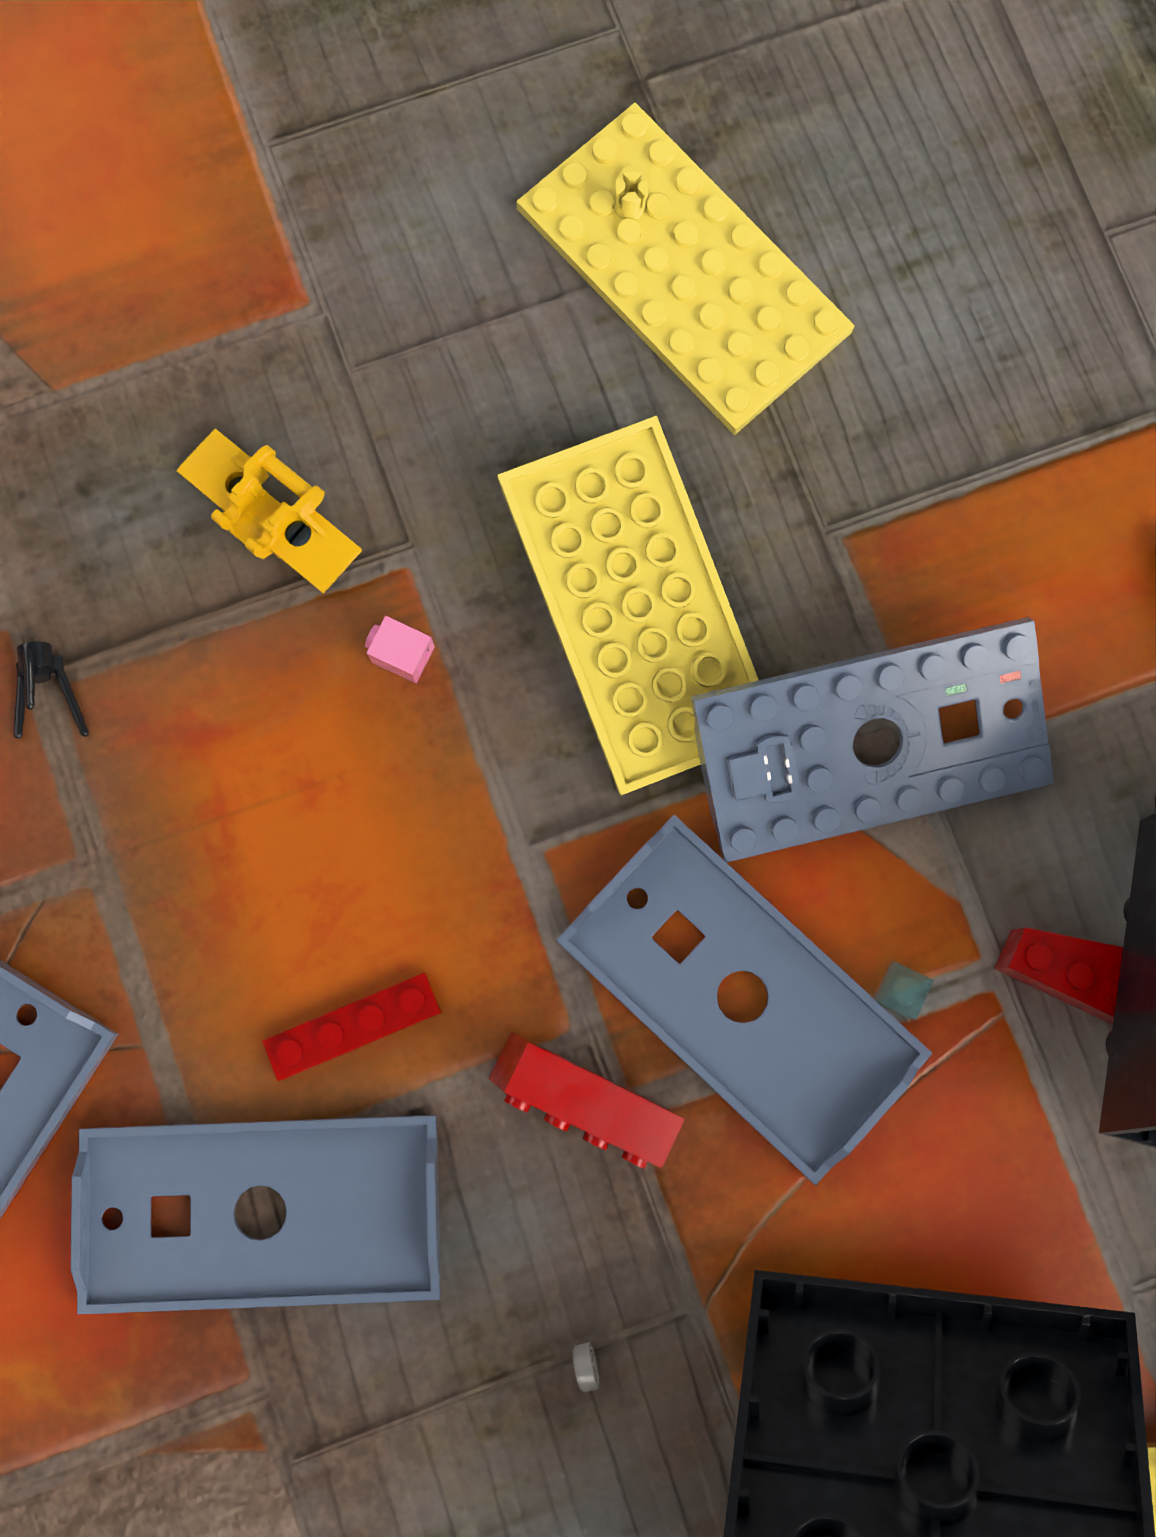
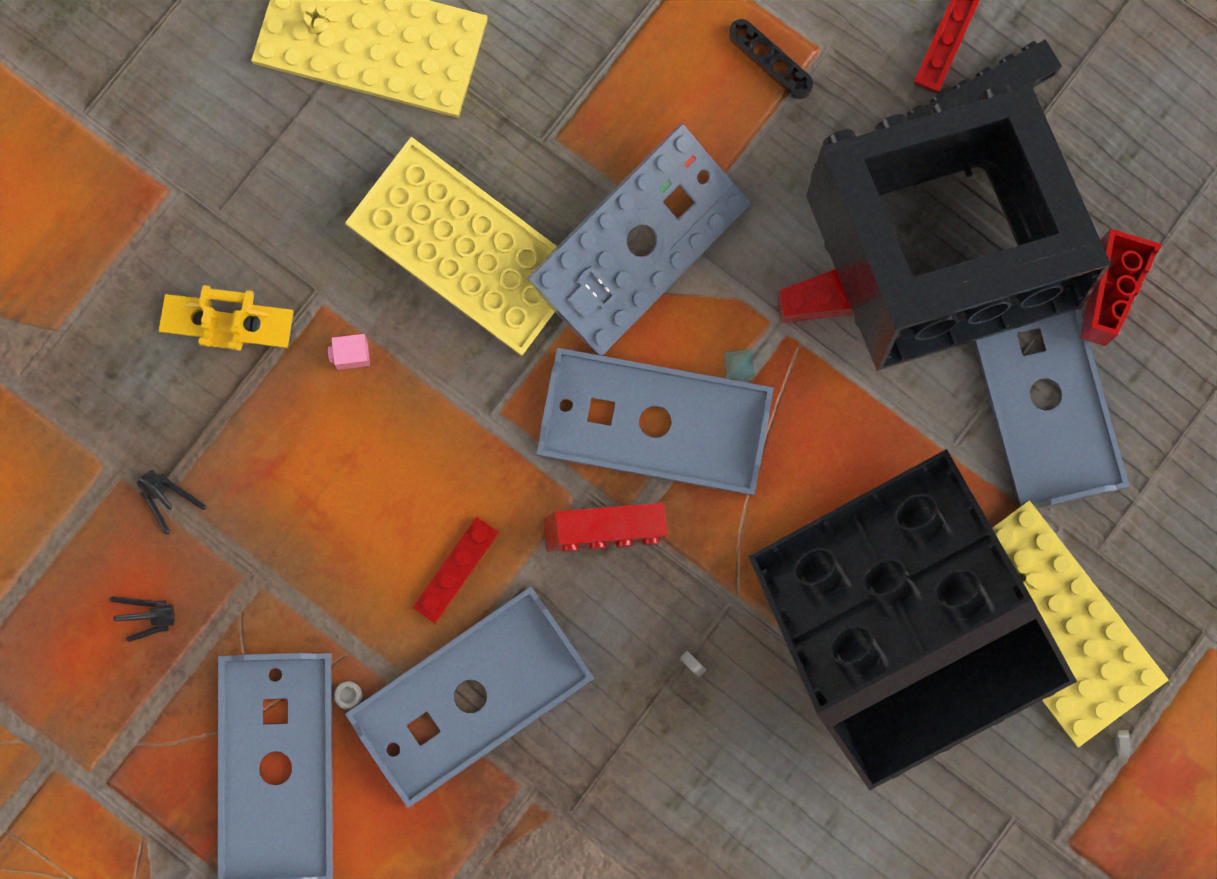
camera: 30 degrees left, 0 degrees up
none -> light grey tile [334,681,363,710]

